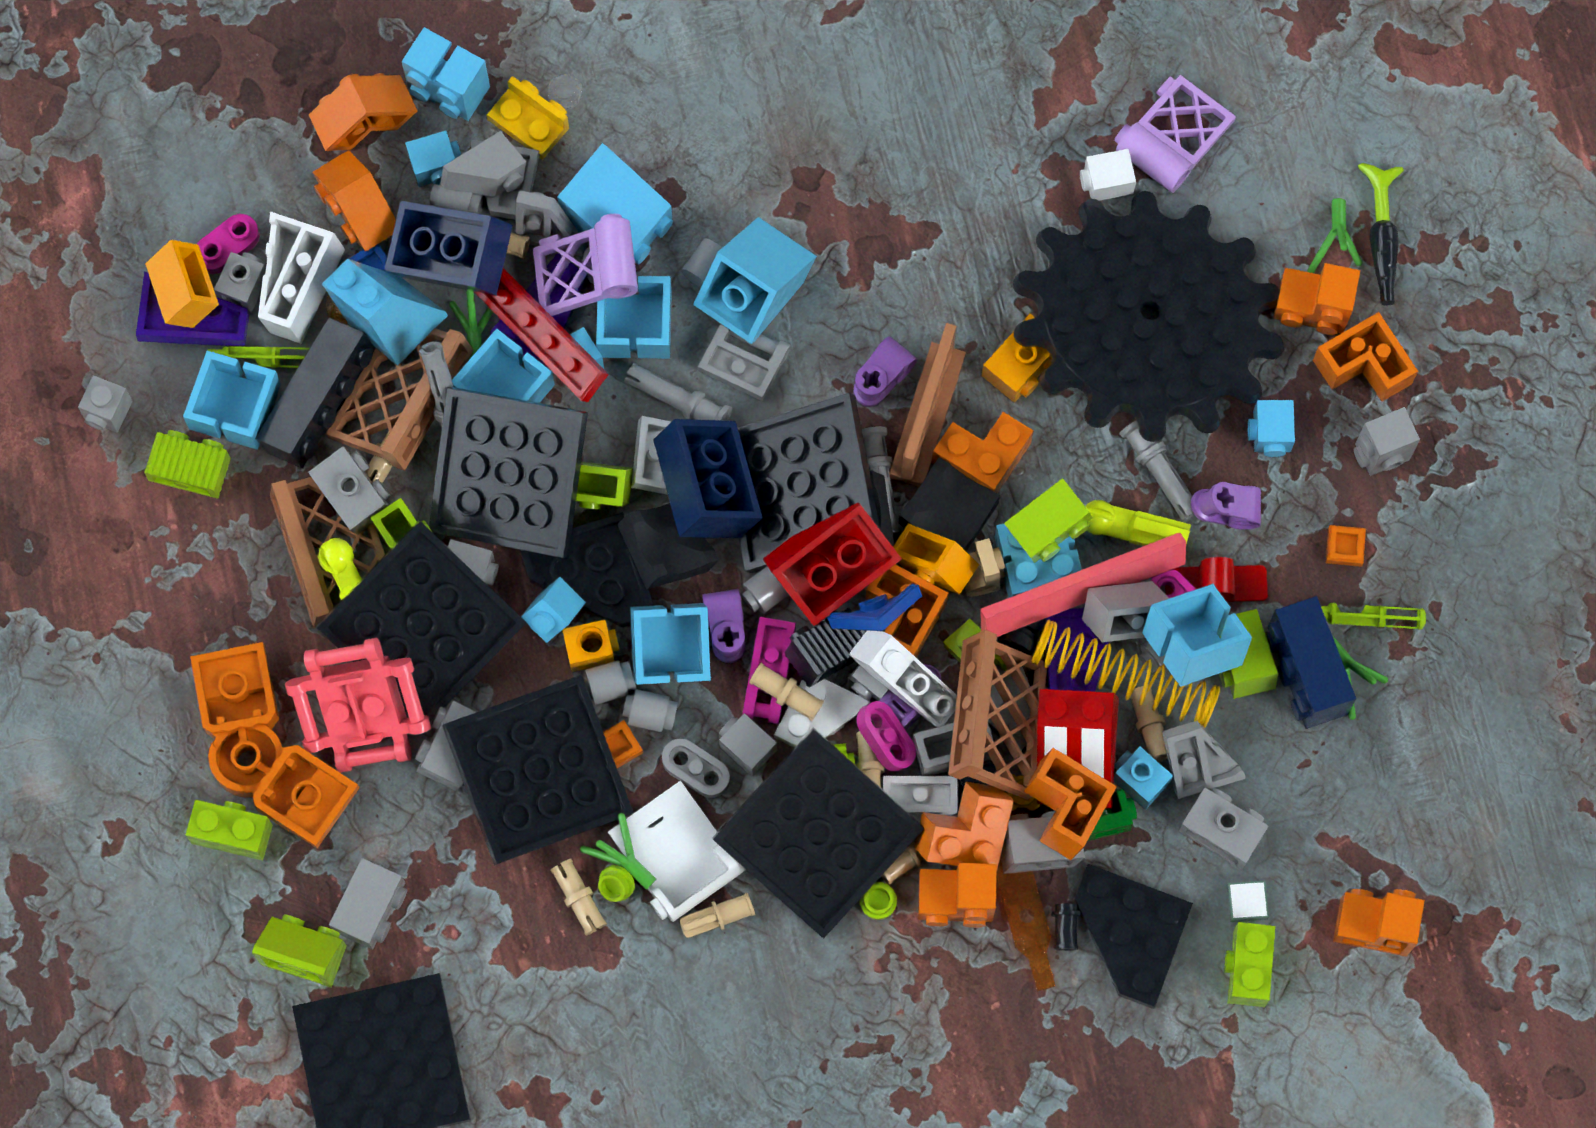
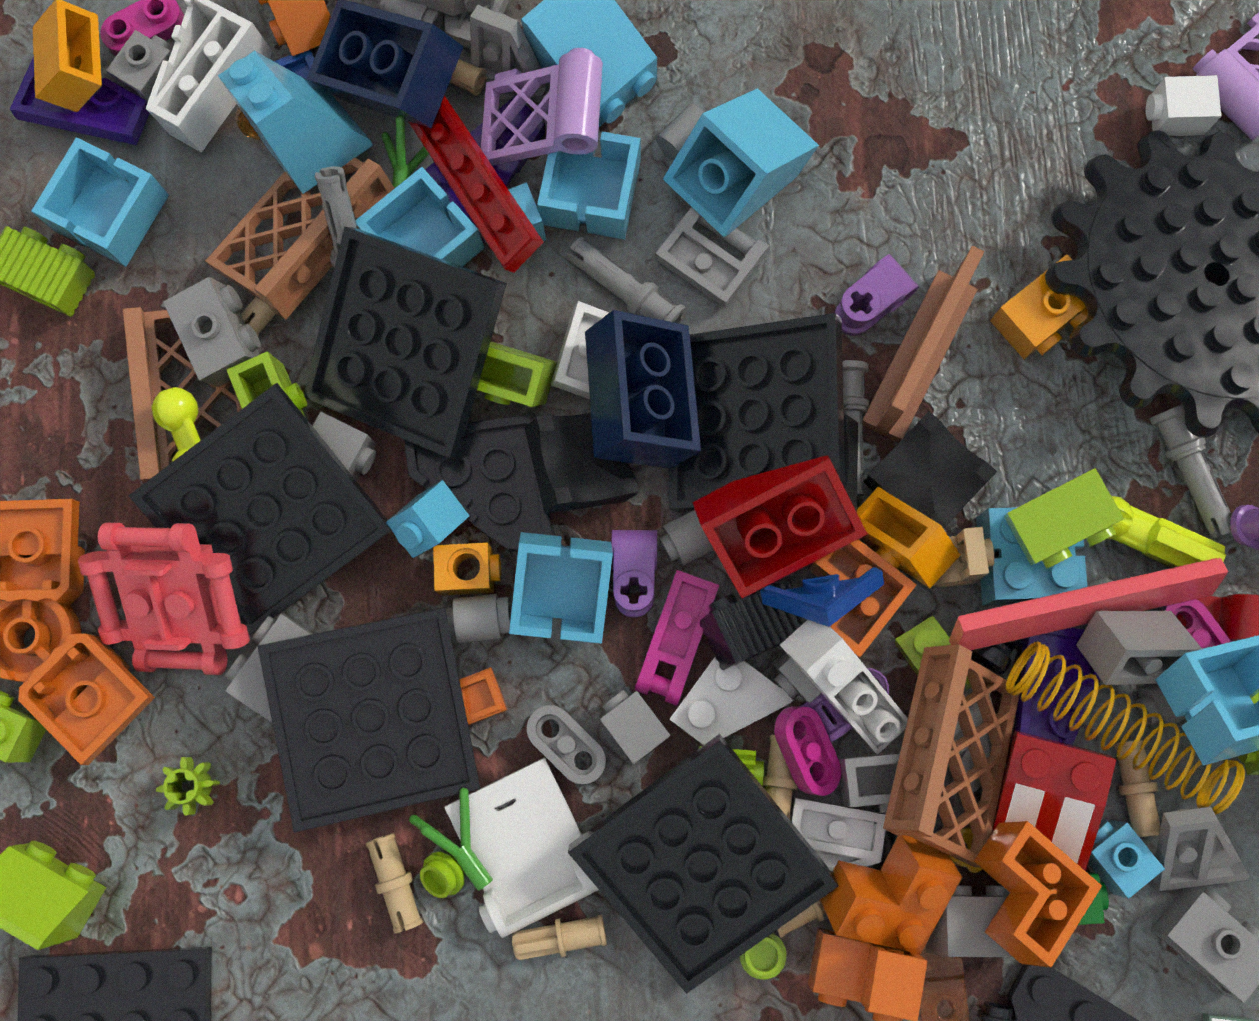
camera: 15 degrees right, 5 degrees up
lime piece [207,346,310,368] -> none
black brick [255,318,375,469] -> none
light grey brick [329,858,407,950] -> none
light grey brick [622,689,678,733] -> none
tan pin [749,662,824,721] -> none
orange brick [932,412,1034,494] -> none
none -> lime gear [156,757,220,816]

